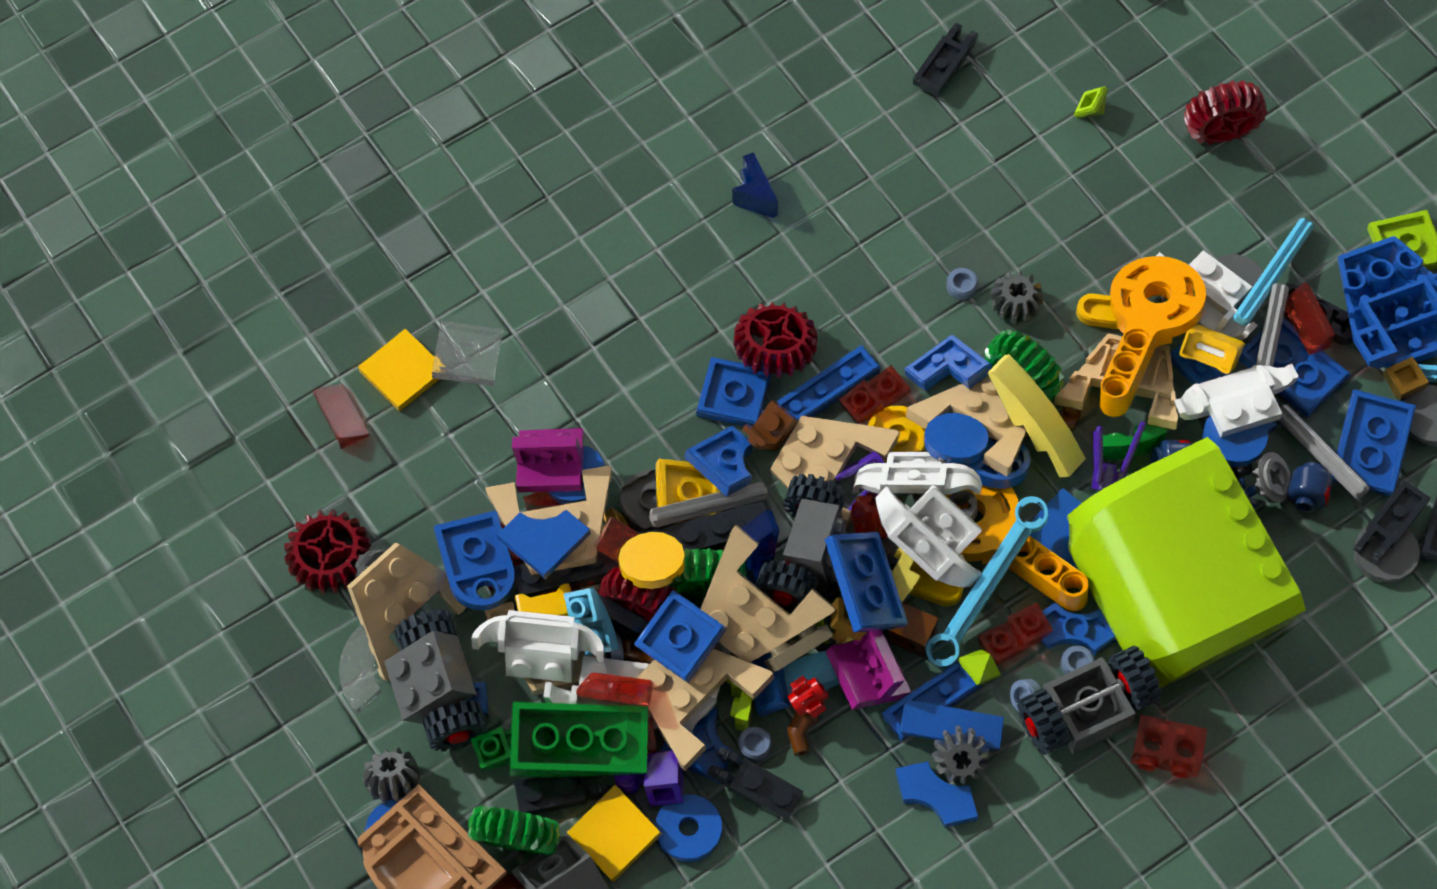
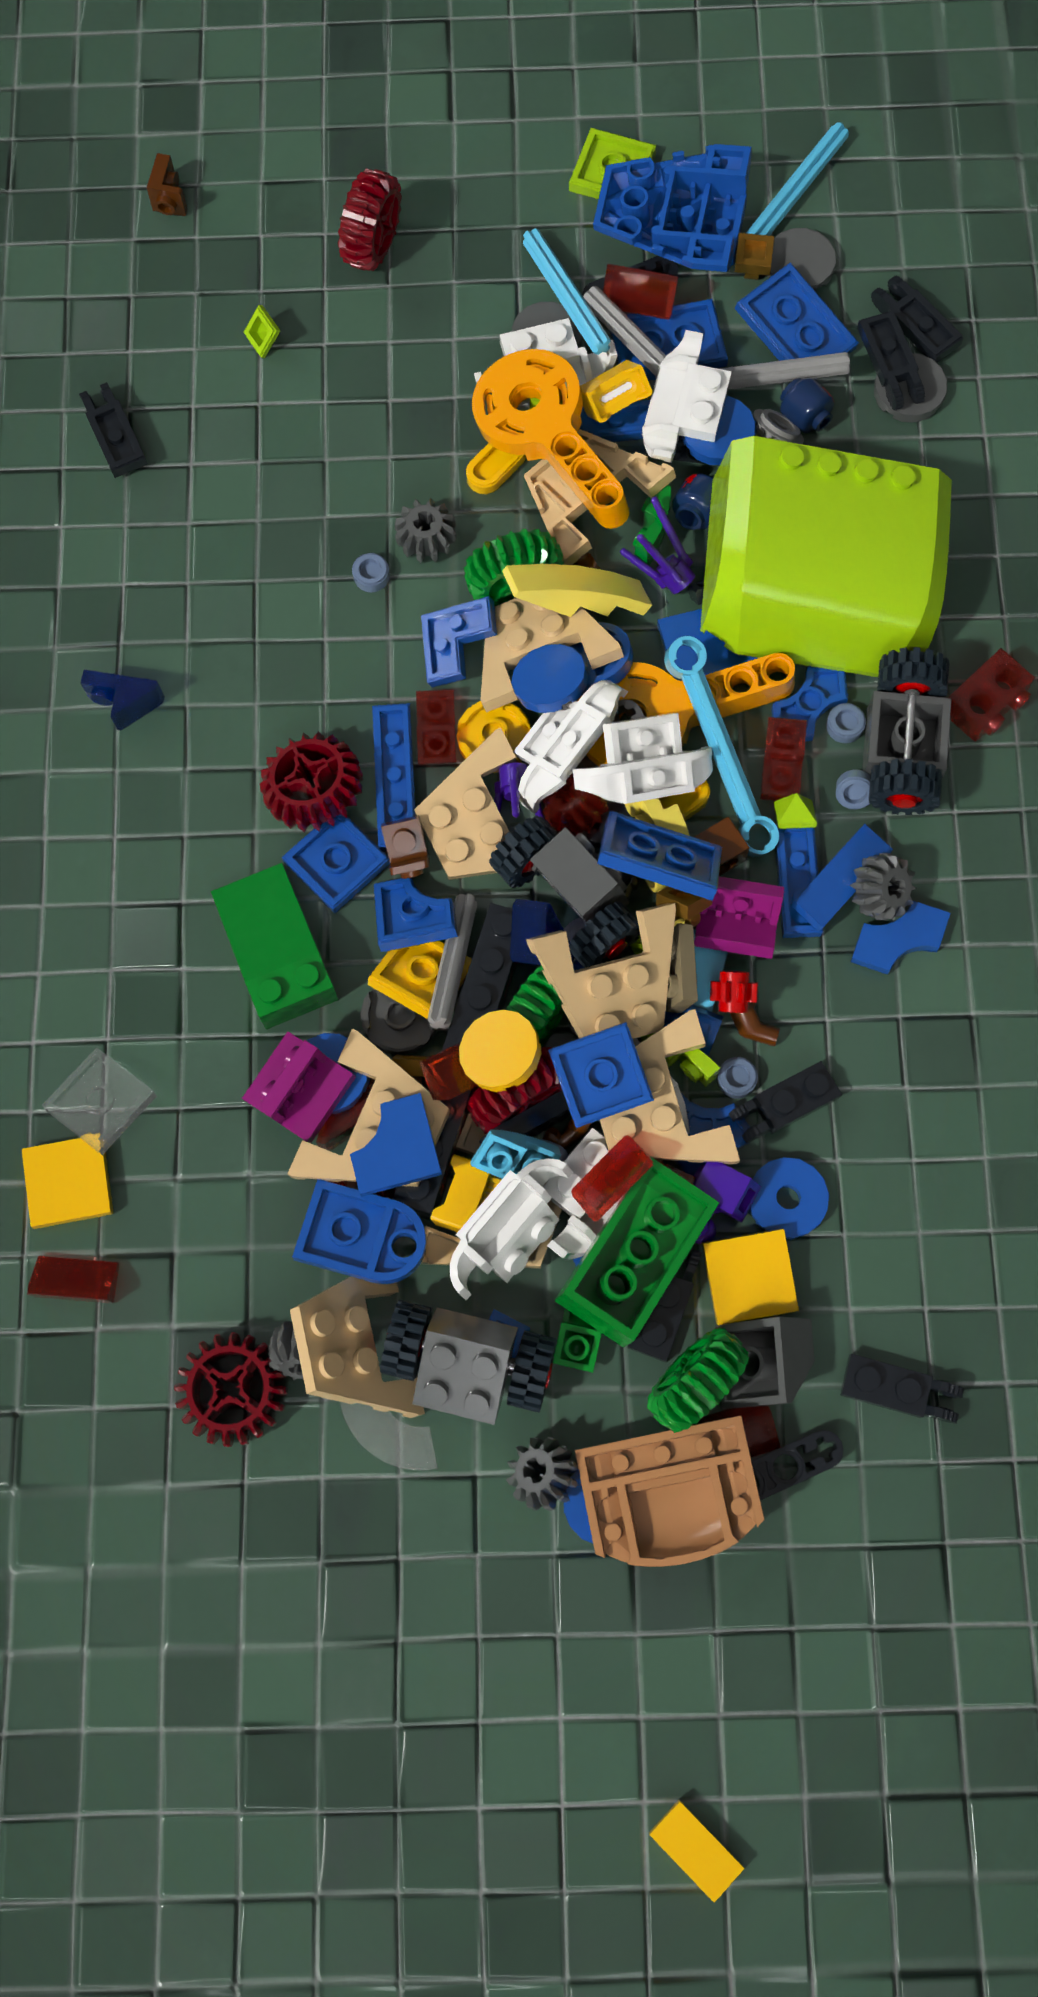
camera: 55 degrees left, 10 degrees up
none -> green slope [210,863,339,1030]

